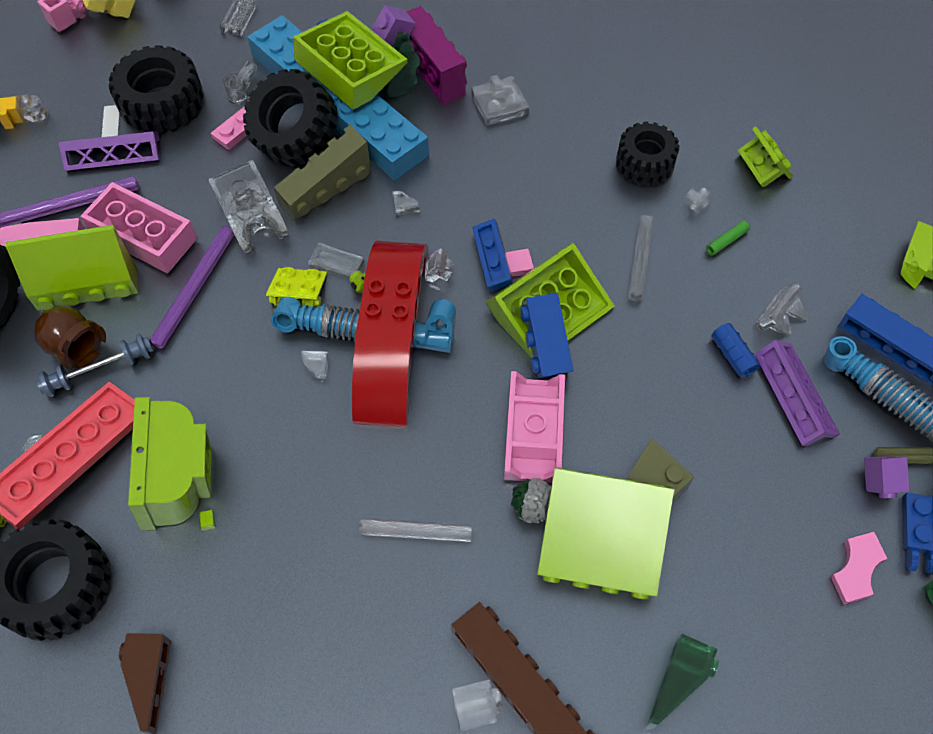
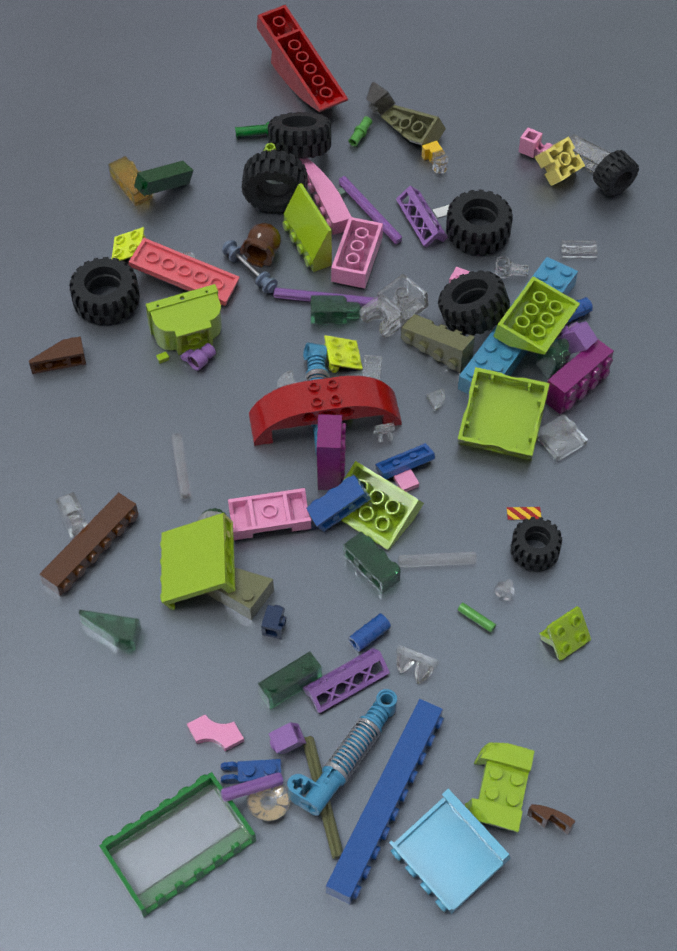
camera: 75 degrees right, 5 degrees down
none -> medium lavender piece [181,343,216,371]
none -> clear green brick [258,651,322,710]
none -> dark blue brick [261,605,287,640]
none -> clear green hinge [311,295,361,324]
none -> magenta brick [317,414,346,490]
none -> clear green brick [343,531,401,594]
none -> lime tile [457,367,550,460]
none -> sticker [507,507,541,520]

